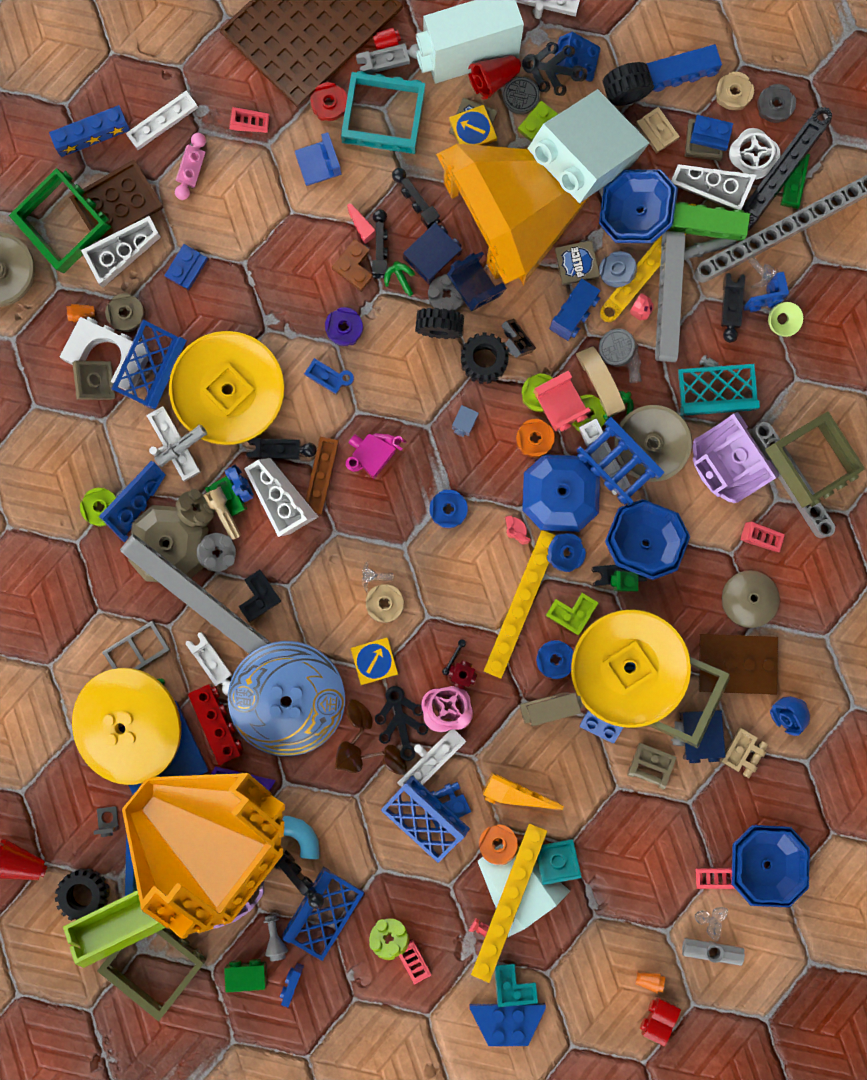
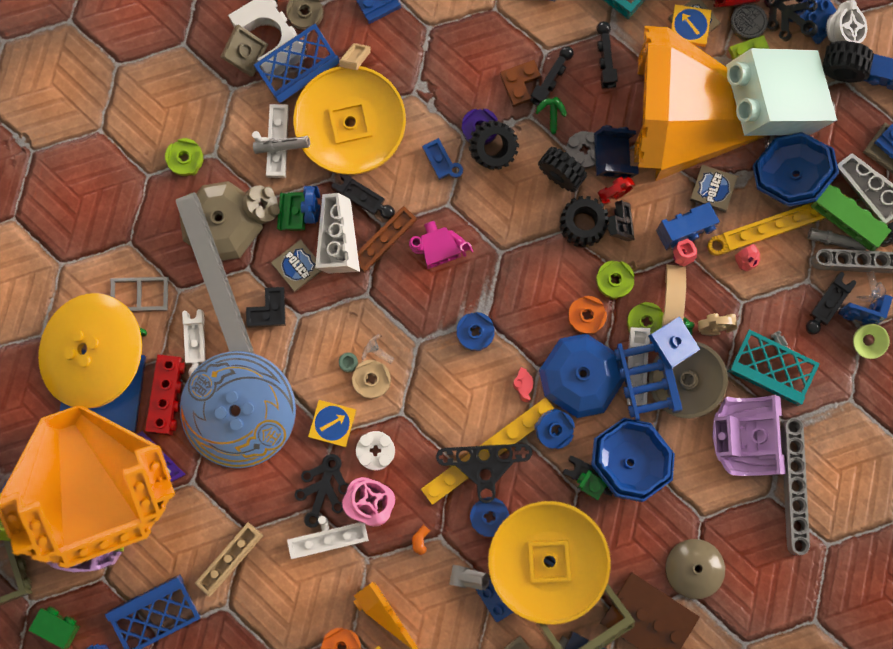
camera: 35 degrees right, 5 degrees down
dark grey bracket [94,806,119,837] -> none
blue wing [99,461,165,542] -> none
light grey plate [197,533,236,572] -> none
tan piece [203,487,241,540] -> none
light grey piece [263,914,288,961] -> none
black plate [274,850,324,909] -> none
medium azure cylinder [283,816,320,859] -> none
reddish brown plant [335,699,407,775] -> none
coral slope [347,203,376,245] -> none
blue fence [381,776,470,863] -> none
dark blue panel [403,222,462,285] -> none
blue plate [431,782,471,828] -> none
black hinge [442,639,466,676] -> none
dark red brick [448,660,477,690] -> none
sand blue brick [452,405,479,437] -> none
dark tan arch [519,692,583,726] -> none
coral panel [534,370,591,432] -> none
lime plate [545,593,598,636] -> none
sand blue tile [599,251,637,287] -> none
tile [599,329,637,367] -> none
clear pin [626,343,642,383] -> none
tan plate [636,107,680,154] -> none
light grey beam [655,231,685,362] -> none
coral slope [740,522,785,553] -> none
olive window [765,411,865,508] -> none
none -> tan brick [194,523,263,597]
none -> tile [271,239,322,292]
none -> tan tile [339,43,370,70]
none -> sand green tile [339,353,358,373]
none -> white plate [356,431,395,471]
none -> orange arm [412,524,430,555]
none -> black beam [436,444,532,504]
none -> light grey piece [449,565,490,590]
none -> black tyre [468,120,519,170]
none -> red plate [598,177,635,205]
none -> plate [648,316,700,369]
none -> coral rock [673,239,697,266]
none -> tan plate [698,314,738,335]
none -> white piece [826,0,867,43]

